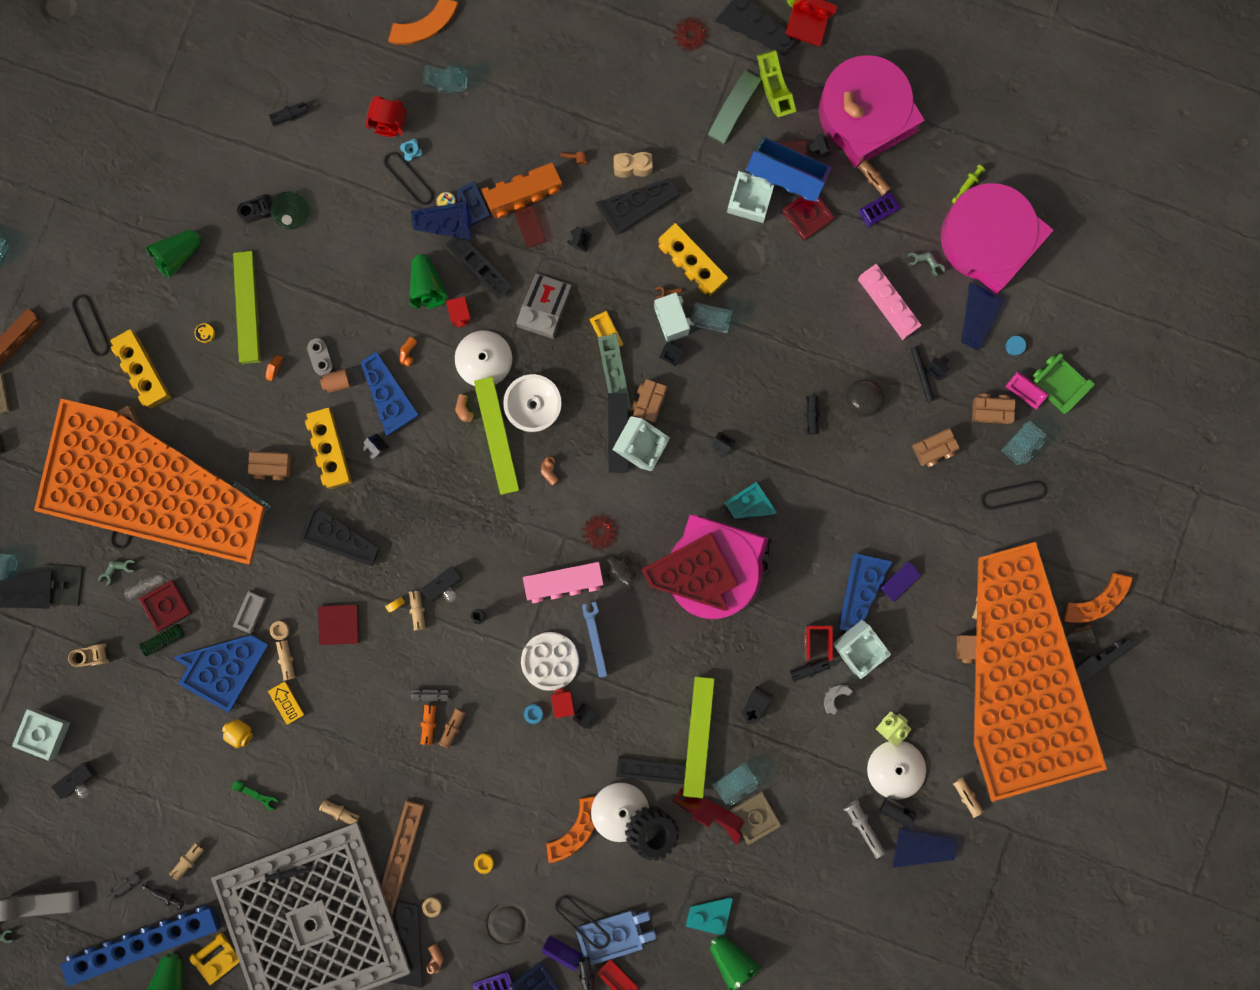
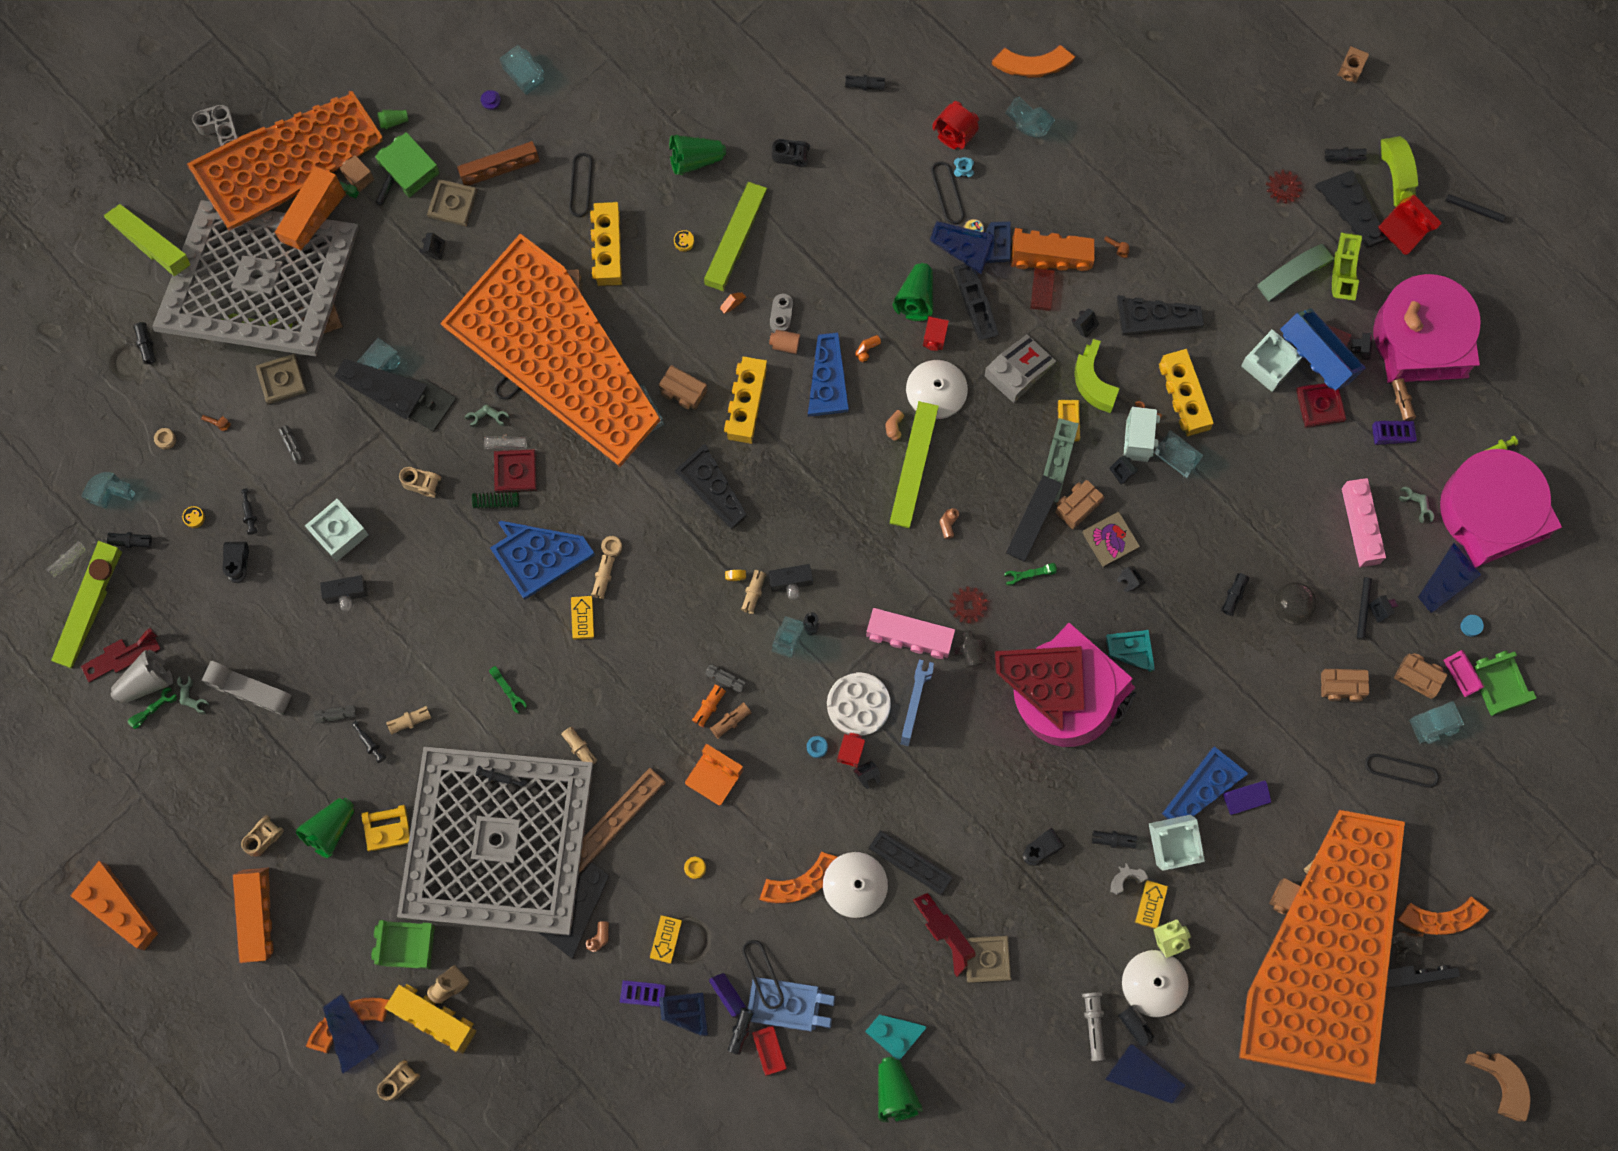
camera: 25 degrees right, 10 degrees down
blue brick [60,904,221,987] -> none
yellow head [222,719,253,748] -> none
light grey tile [233,591,267,634] -> none
clear green tile [271,191,310,230] -> none
dark red tile [318,605,359,645] -> none
black tile [363,434,390,459] -> none
tan tile [422,896,442,917] -> none
white dish [504,374,561,432] -> none
light aqua container [612,416,670,471] -> none
tan brick [614,152,652,178] -> none
black tyre [625,806,679,861] -> none
lime slope [683,677,714,798] -> none
clear light blue brick [712,762,758,805] -> none
red piece [804,626,833,661] -> none
tan pin [953,777,984,818] -> none
none -> yellow tile [650,915,682,964]
none -> orange bracket [685,744,743,806]
none -> clear light blue brick [772,616,804,658]
none -> green piece [1004,563,1057,586]
none -> lime arch [1075,339,1119,413]
none -> dark tan tile [1082,512,1140,568]
none -> yellow tile [1135,880,1168,929]
none -> medium nougat arch [1465,1052,1530,1122]

